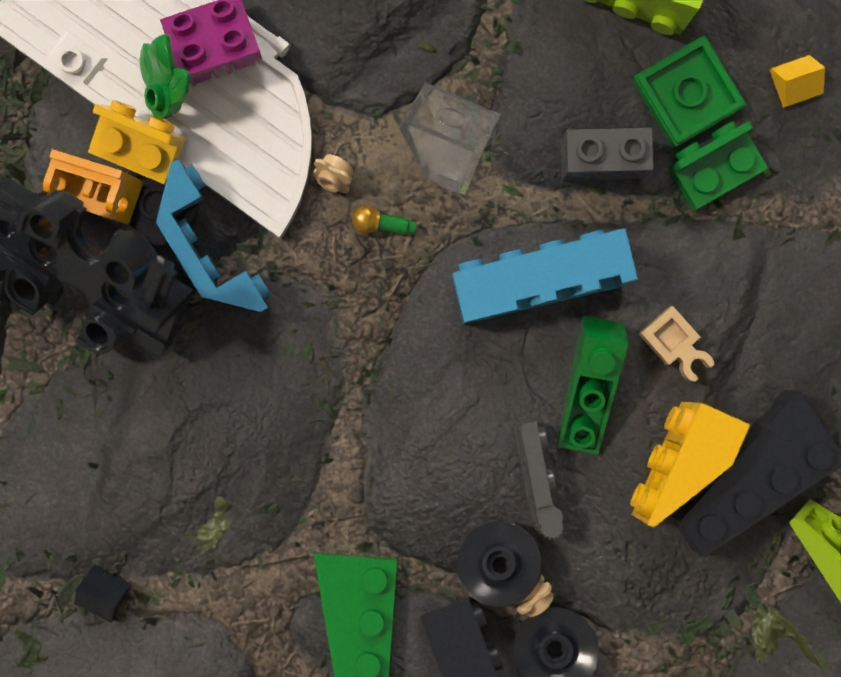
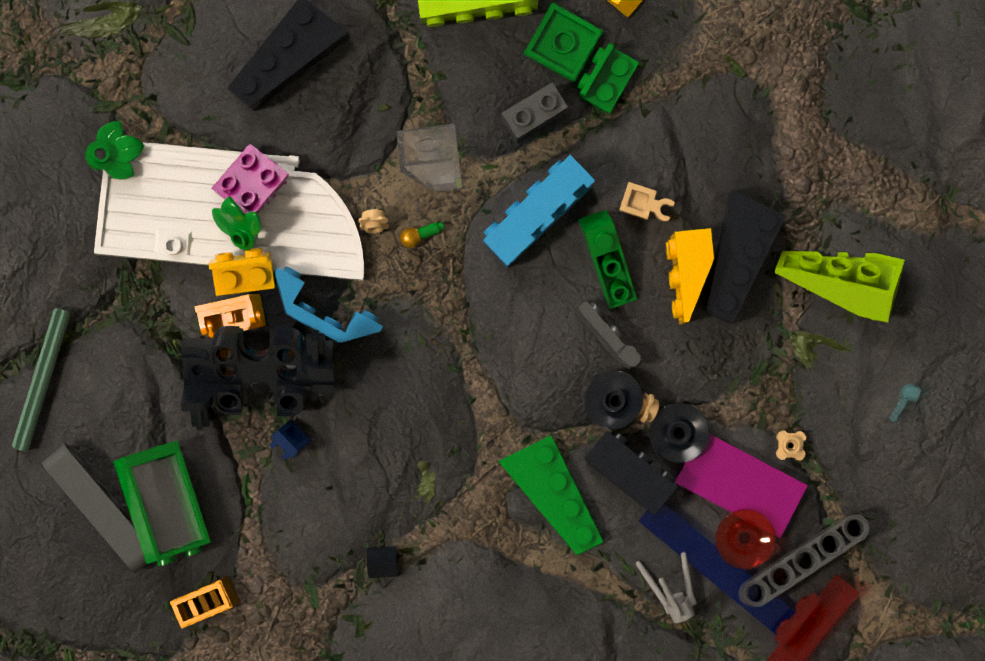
camera: 30 degrees left, 0 degrees up
none -> dark blue tile [270,419,311,460]

